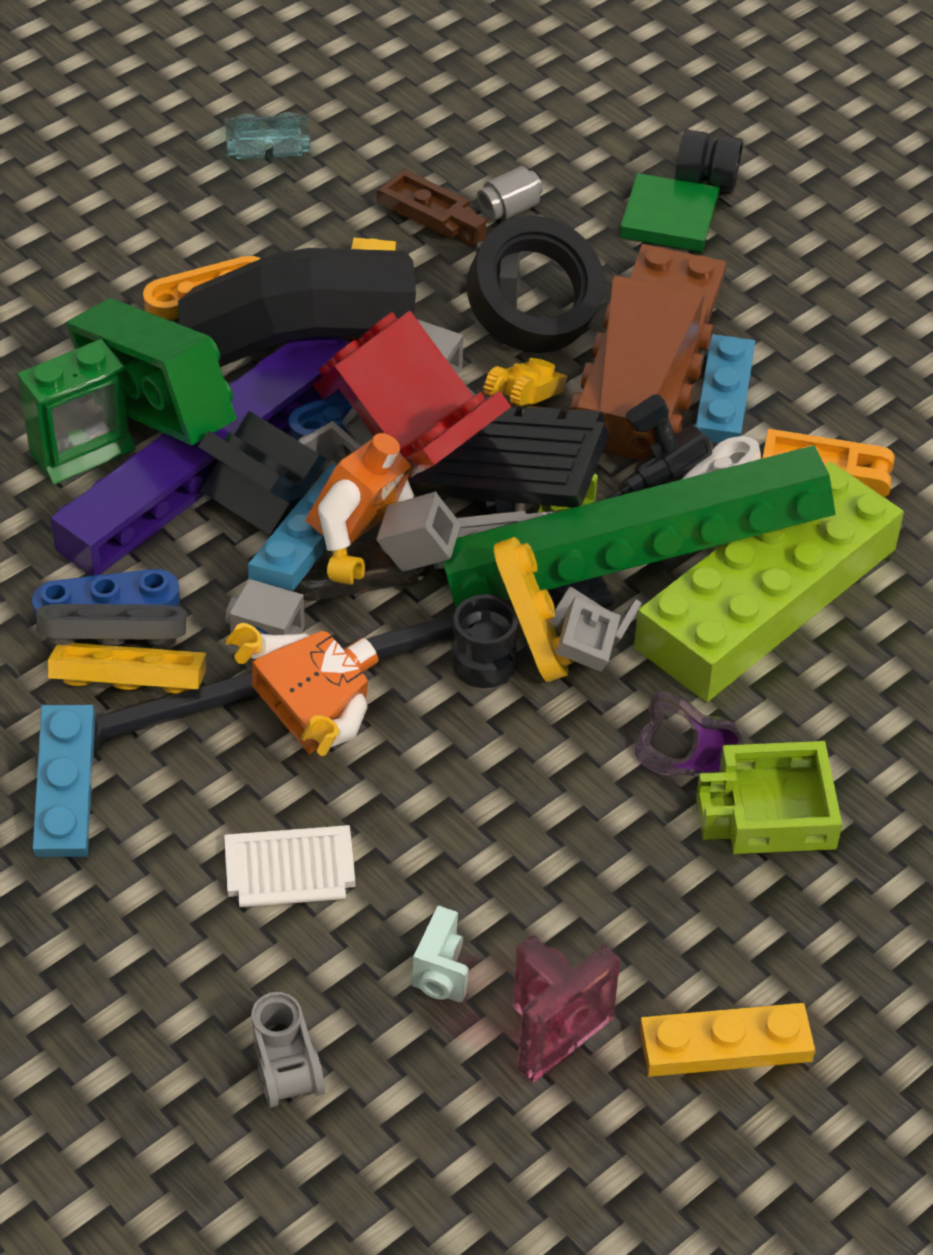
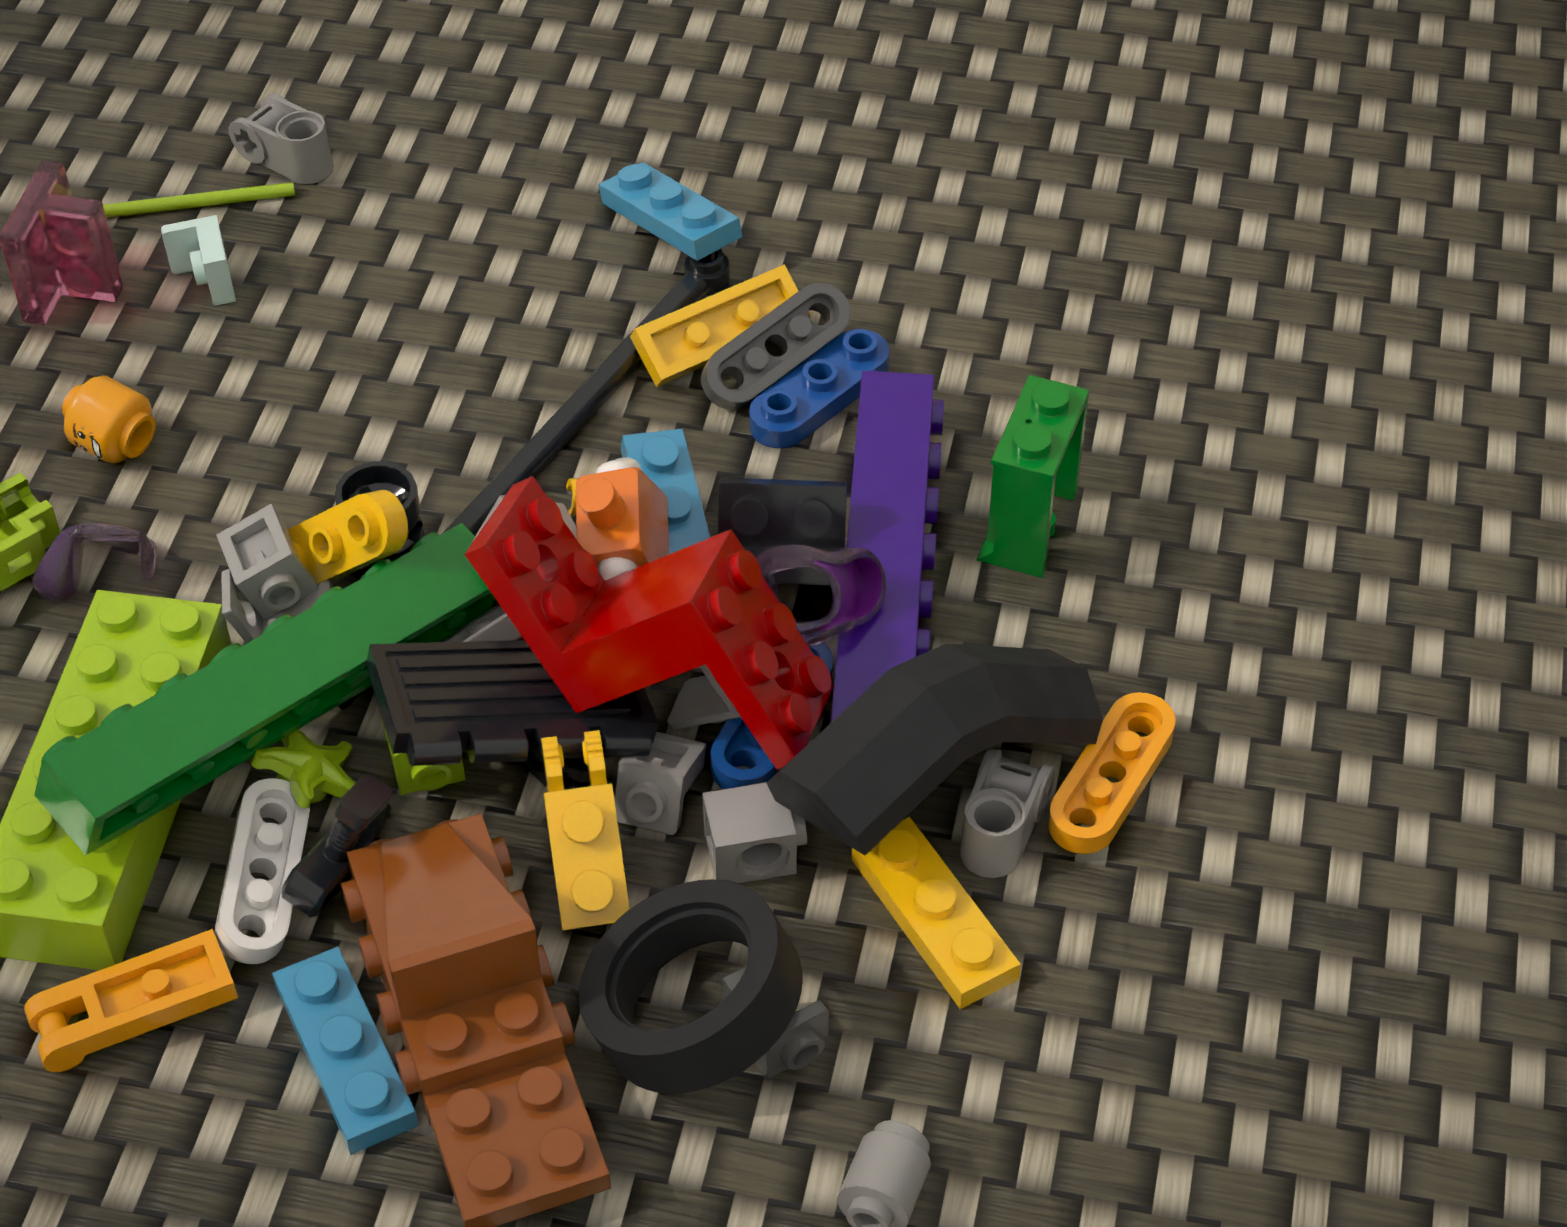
camera: 145 degrees right, 0 degrees up
green brick [65,298,237,445] -> none
white window [224,825,355,907] -> none
clear light blue hinge [225,112,310,159] -> none
light grey brick [225,579,305,648] -> none
orange torso [225,623,378,756] -> none
reddish brown hinge [377,169,487,247] -> none
none -> light orange head [62,375,156,464]
none -> lime axle [99,182,295,219]
none -> piece [757,544,886,647]

